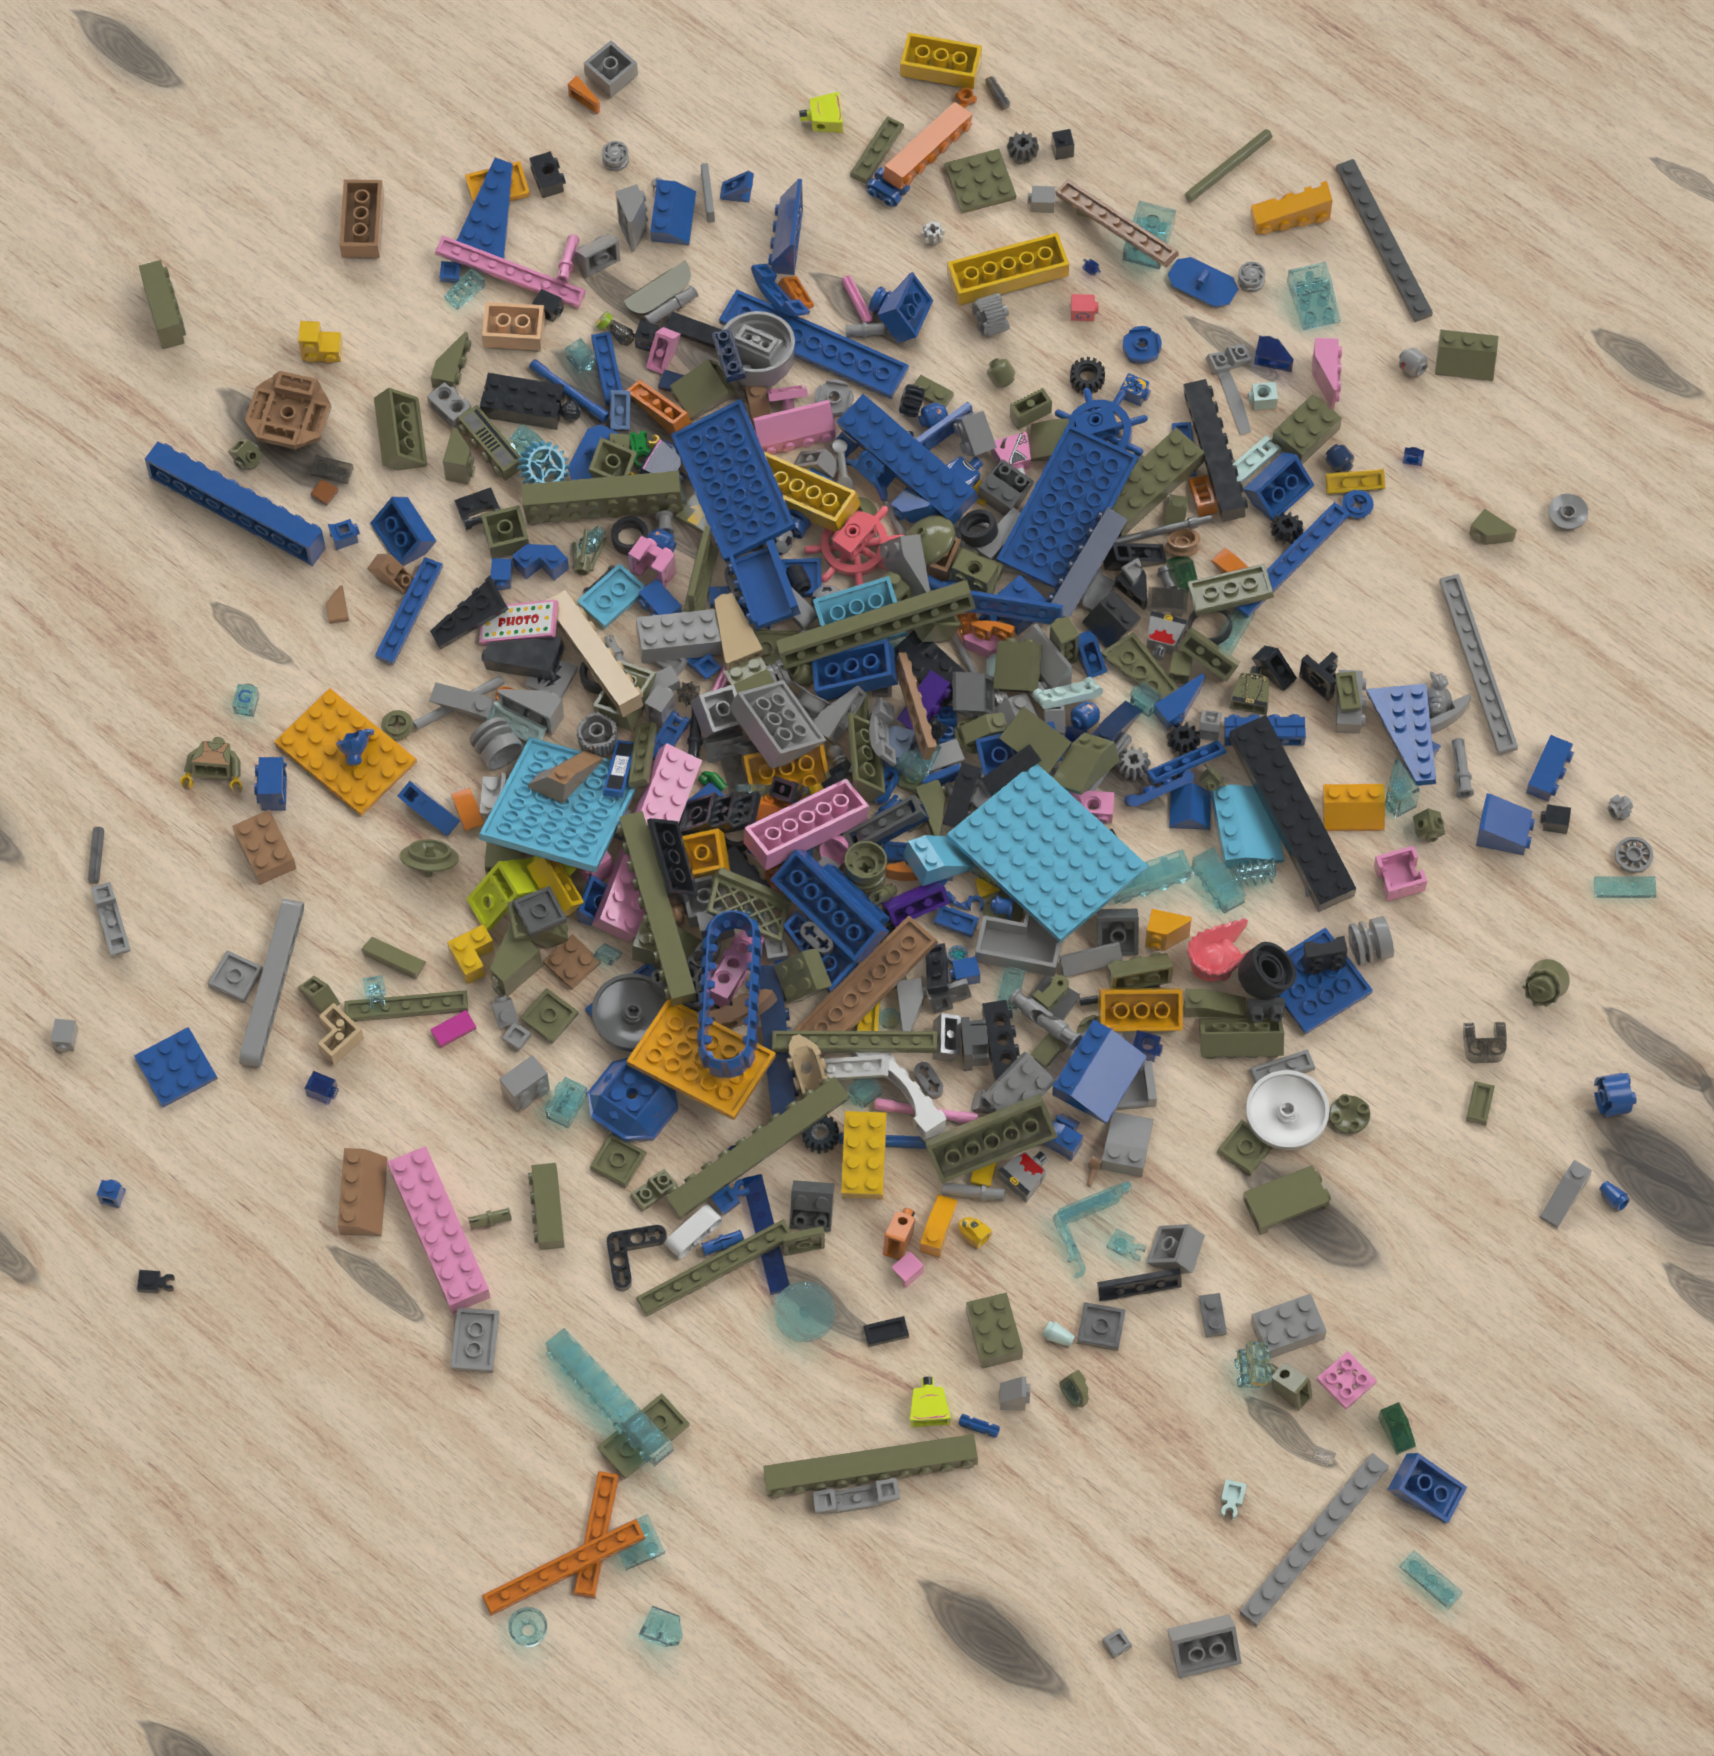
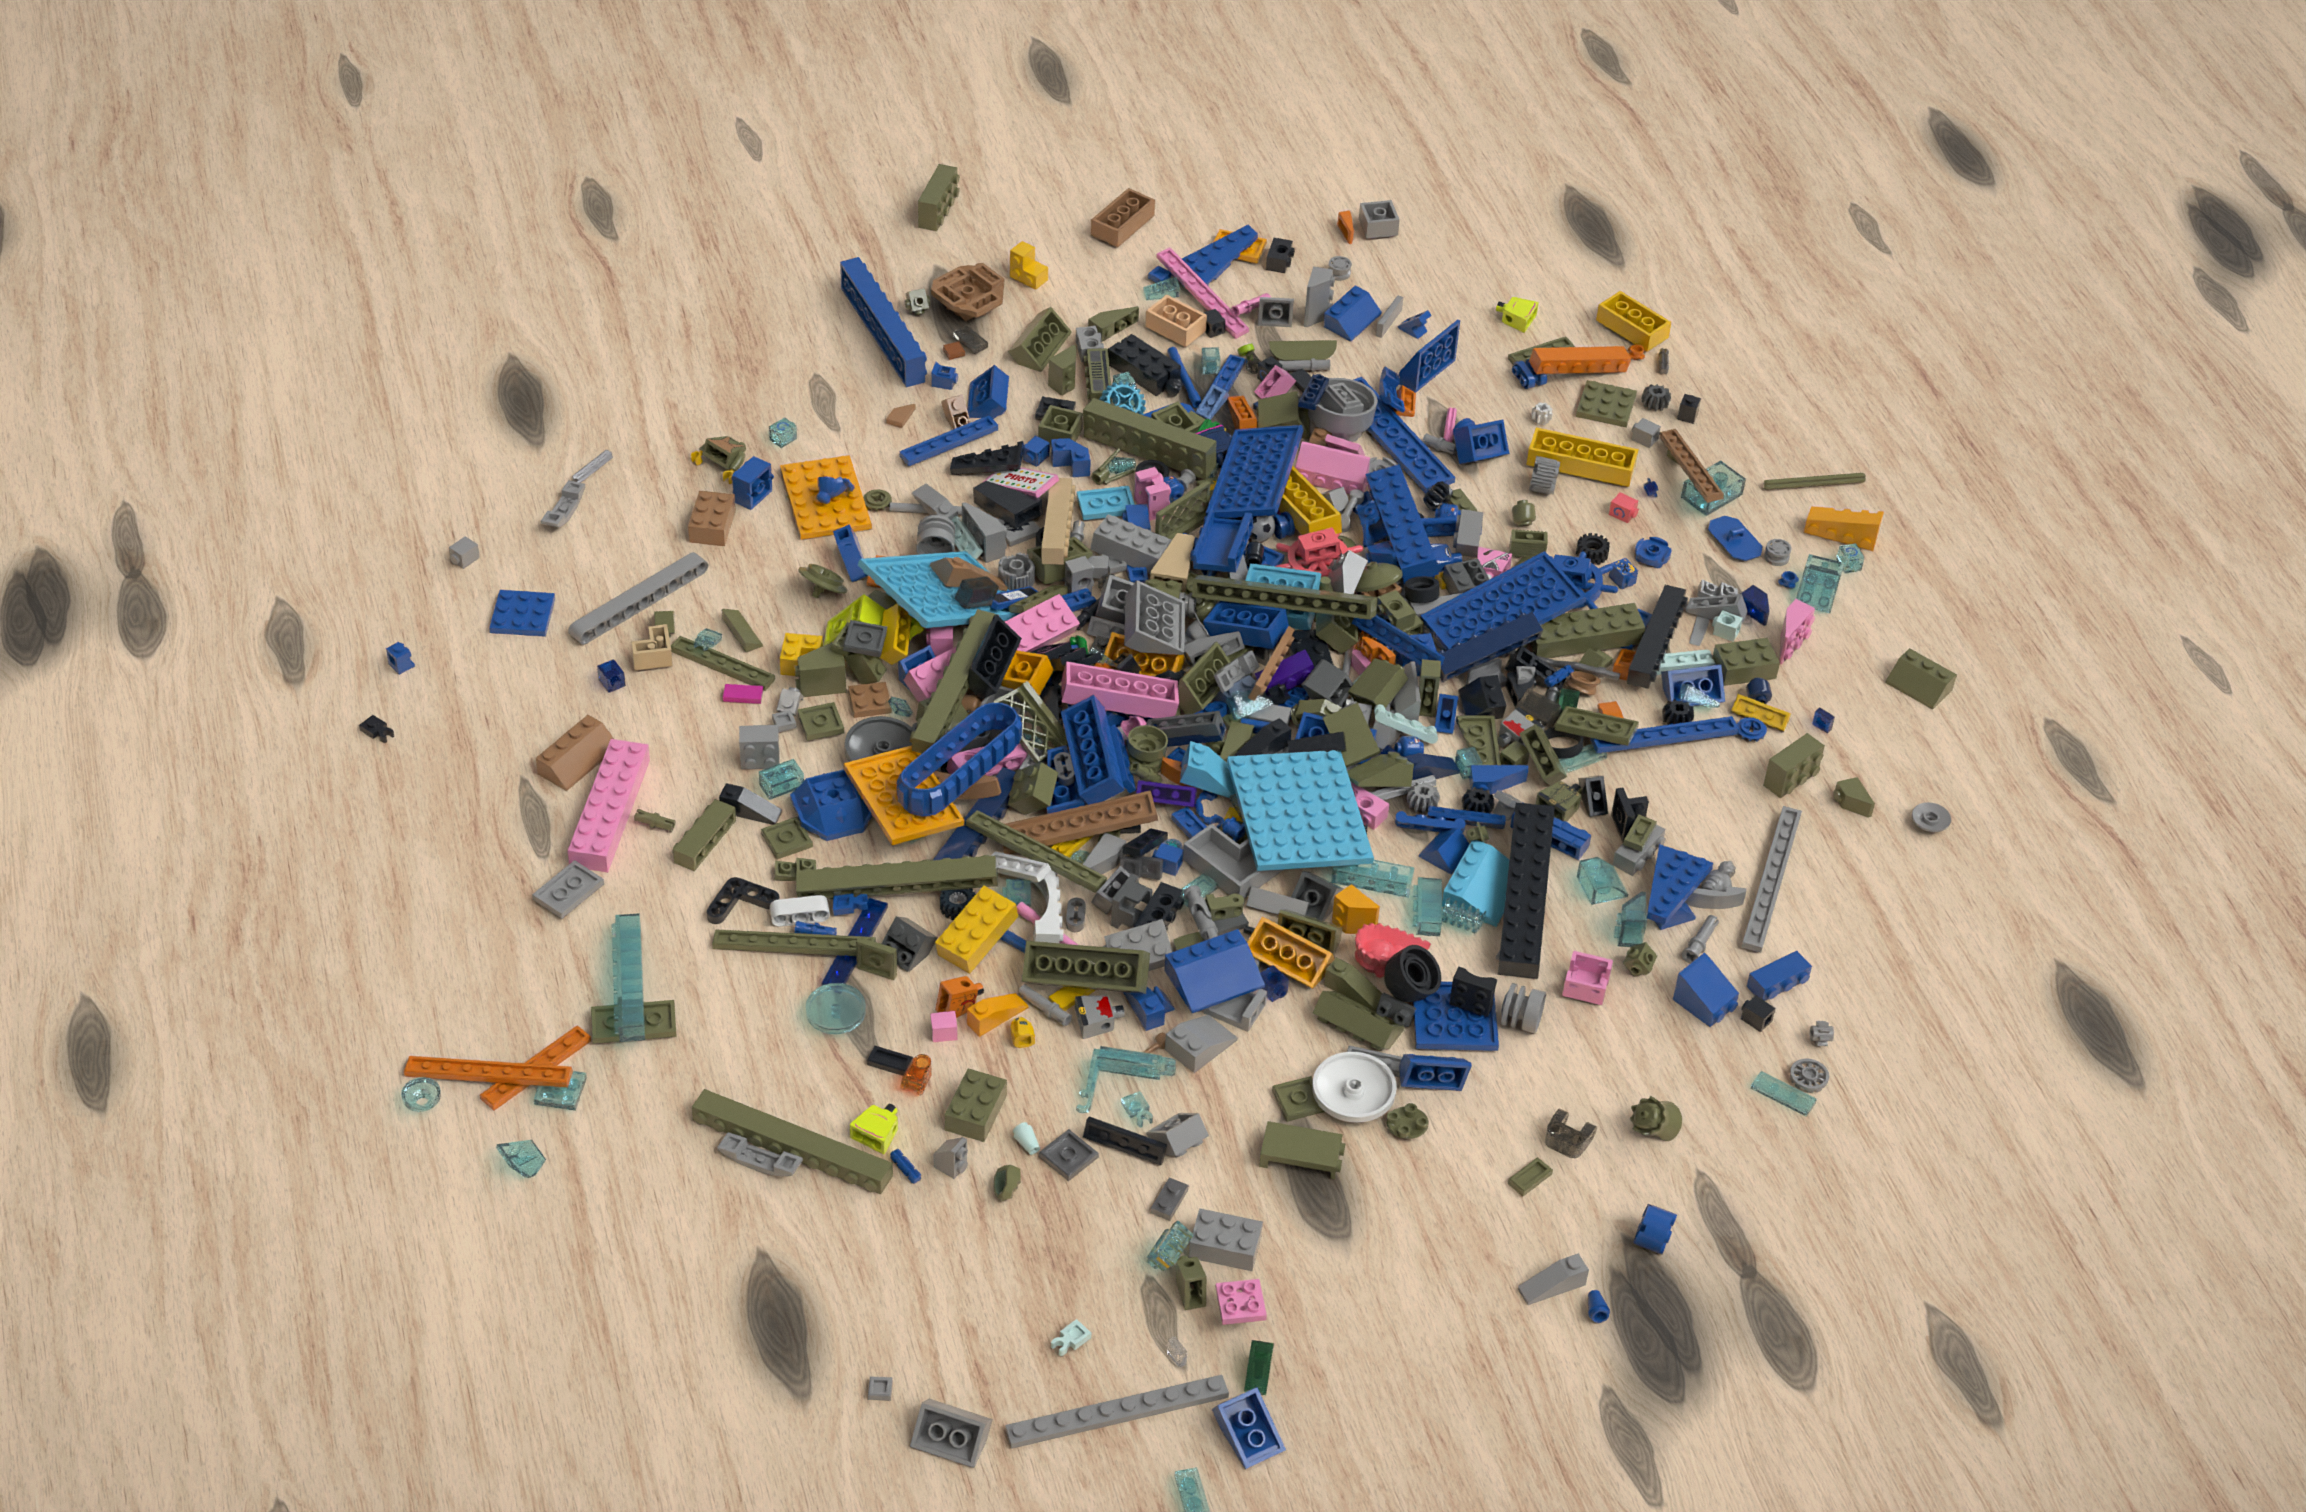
camera: 30 degrees right, 20 degrees down
light grey tile [207,950,263,1003] -> none
tan piece [787,1034,828,1094] -> none
light orange slope [1322,784,1385,831] -> none
dark grey plate [1336,159,1433,322] -> none
light grey head [1399,348,1428,377] -> none
none -> slope [719,783,782,825]
none -> clear orange piece [900,1054,932,1096]
none -> clear smoke brick [954,576,999,609]
none -> blue slope [1399,1054,1472,1091]
none -> blue axle [1544,665,1574,688]
none -> clear light blue slope [1577,857,1629,905]
none -> clear light blue slope [1678,684,1720,708]
none -> light grey slope [1686,594,1747,622]
none -> olive brick [1763,733,1825,798]
none -> blue plate [1778,571,1799,588]
none -> clear light blue brick [1836,543,1865,573]

